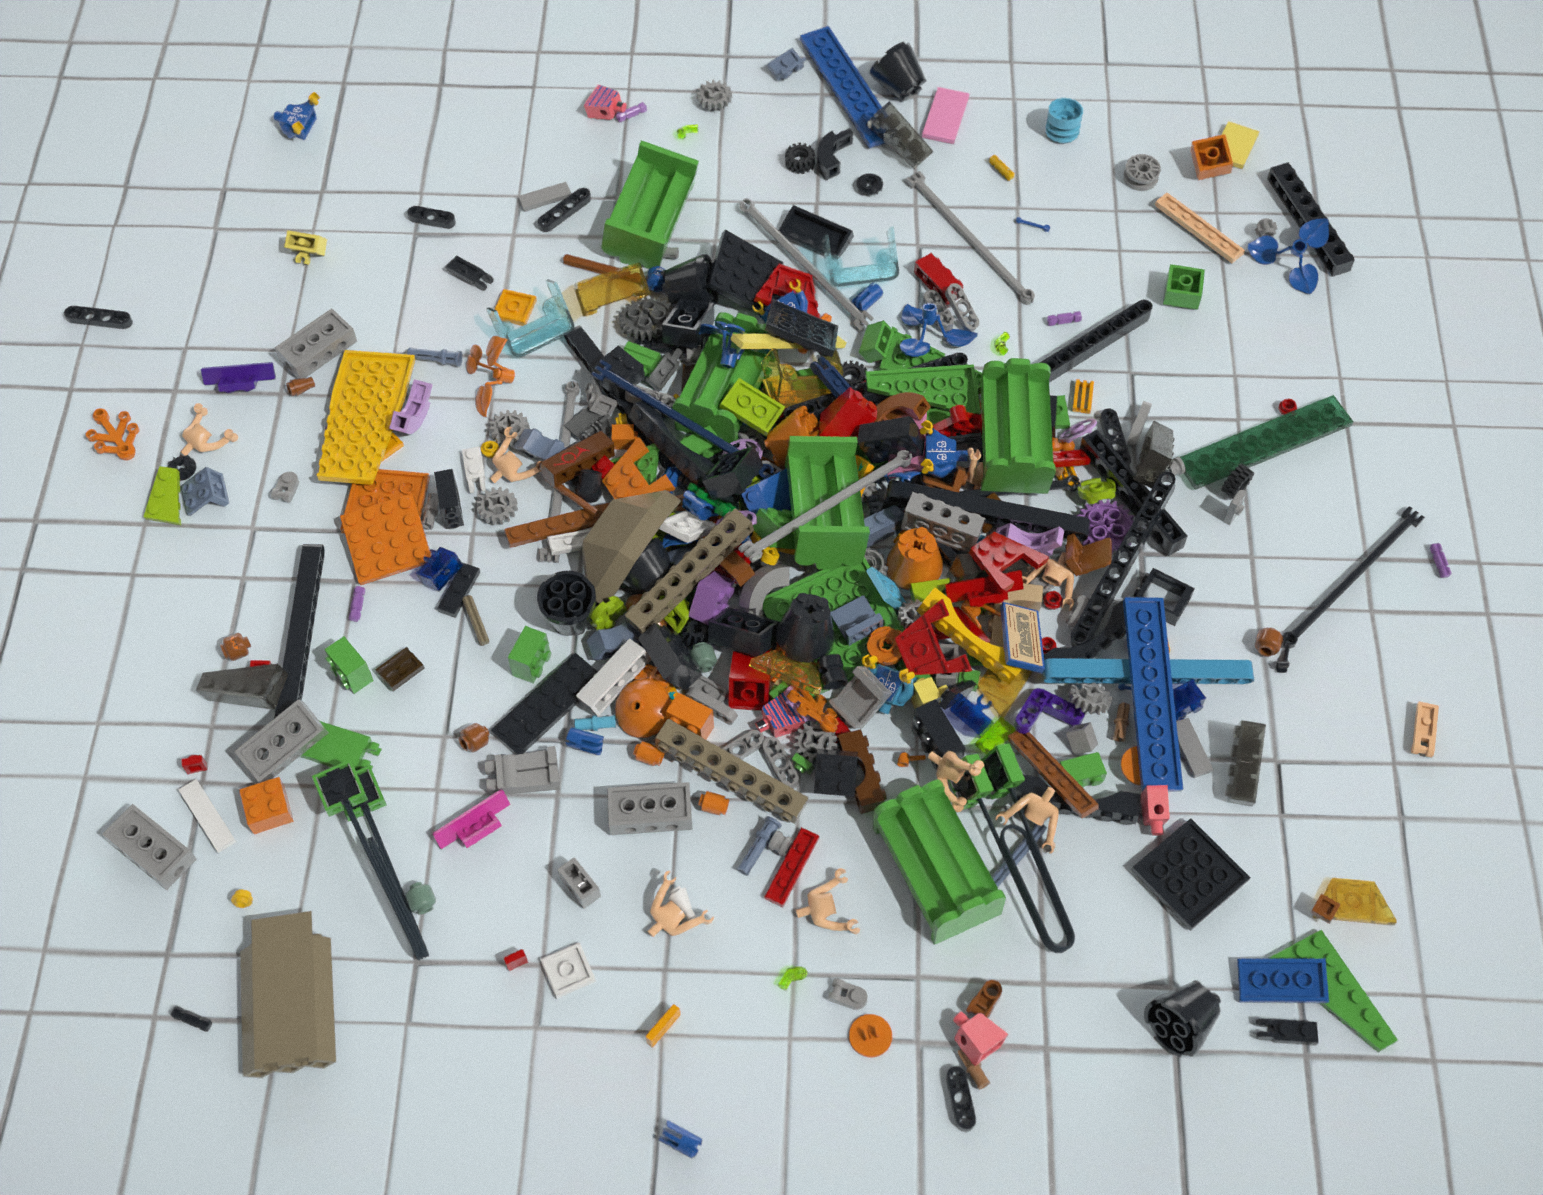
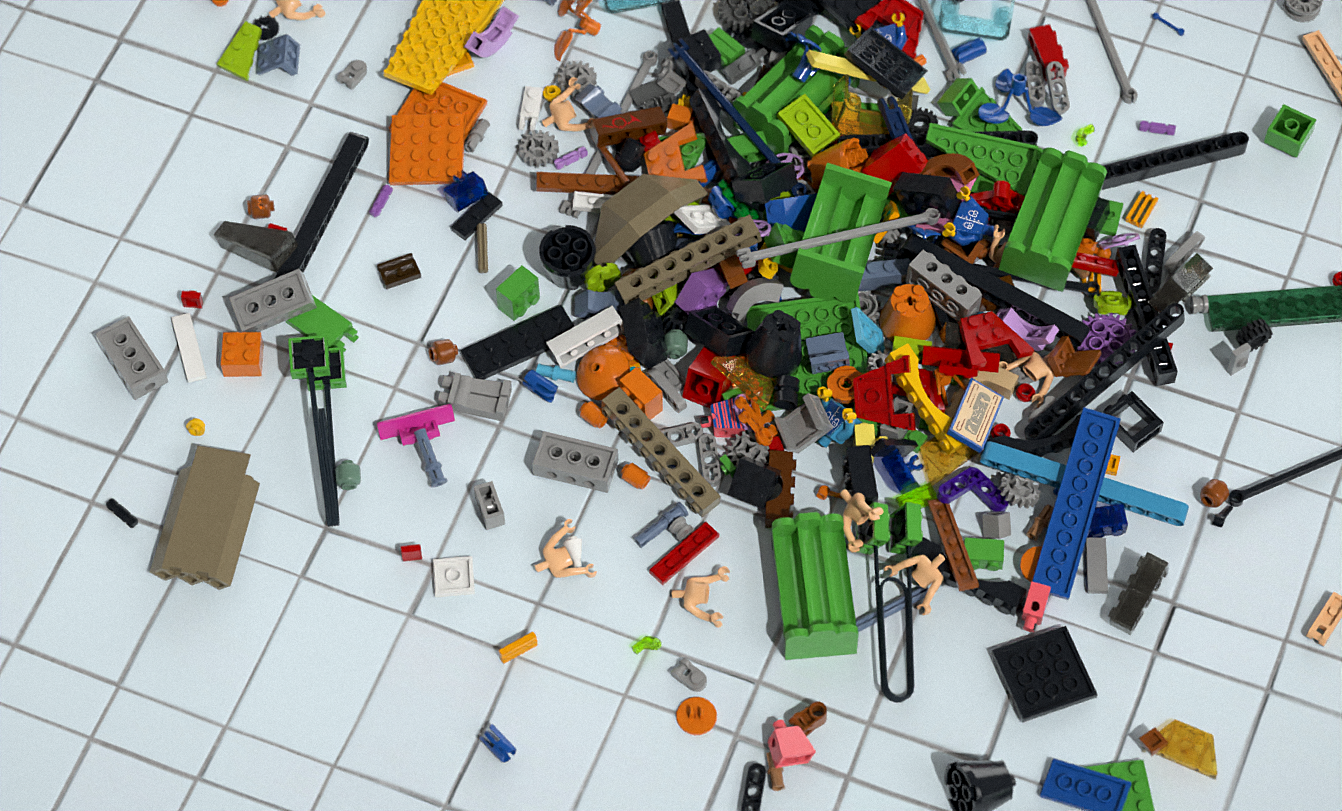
camera: 20 degrees right, 0 degrees up
bright green brick [324,636,374,694] -> none
black window [434,468,464,529] -> none
none -> sand blue pin [414,428,448,488]
none -> medium lavender axle [553,146,588,170]

